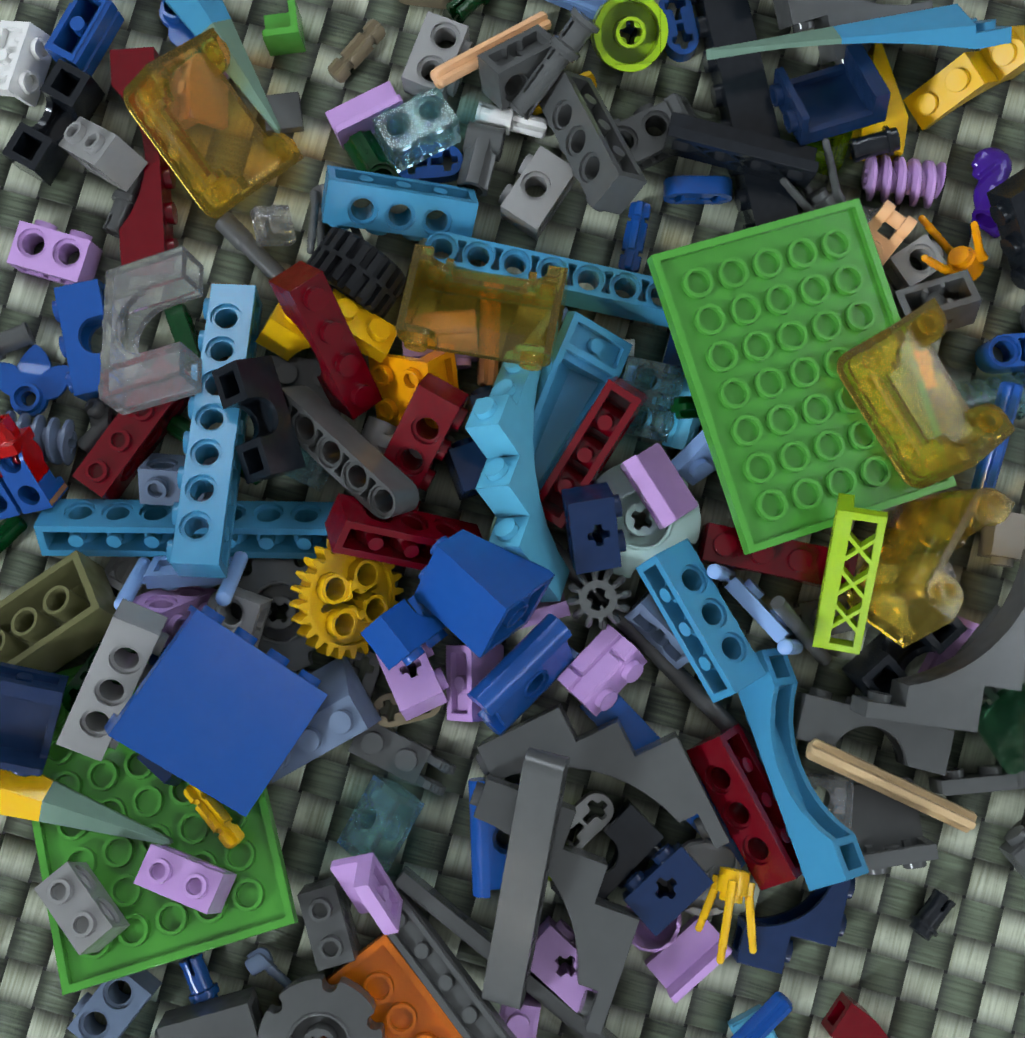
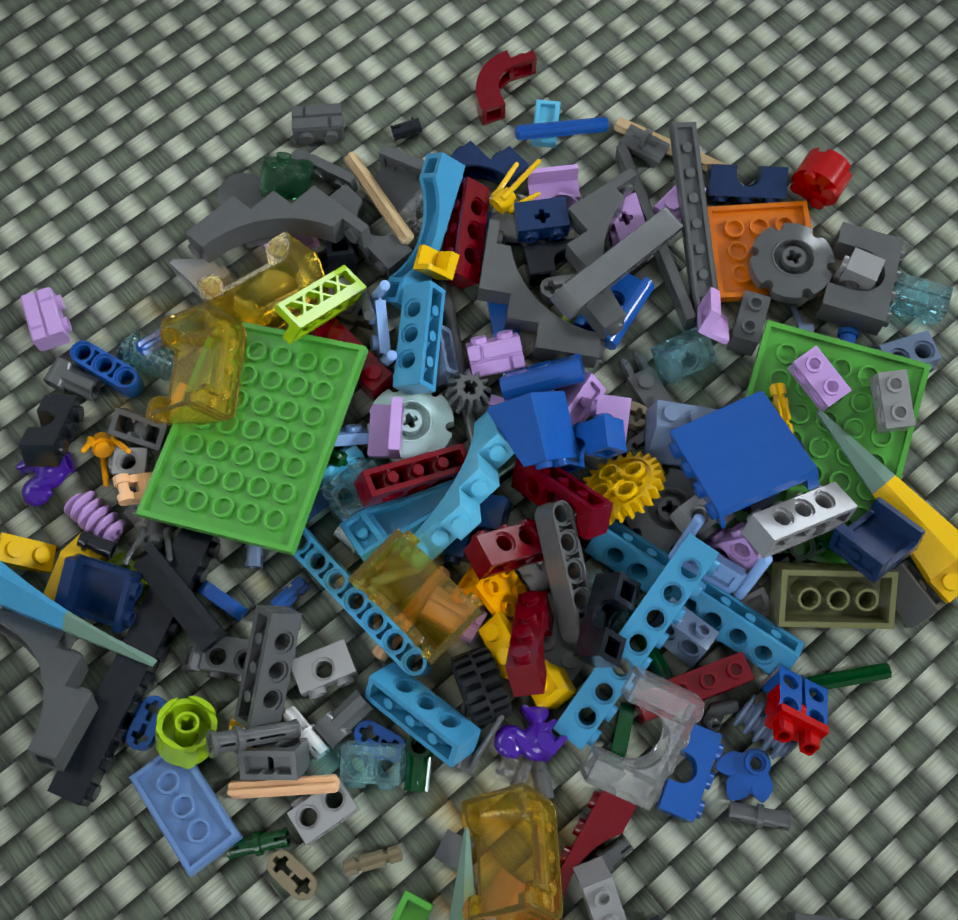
camera: 145 degrees left, 15 degrees down
lavender brick [7,219,103,285] -> none
lavender panel [325,81,407,149] -> none
dark blue brick [561,482,626,575] -> none
none -> yellow panel [413,245,460,280]
none -> dark purple animal [494,705,568,763]

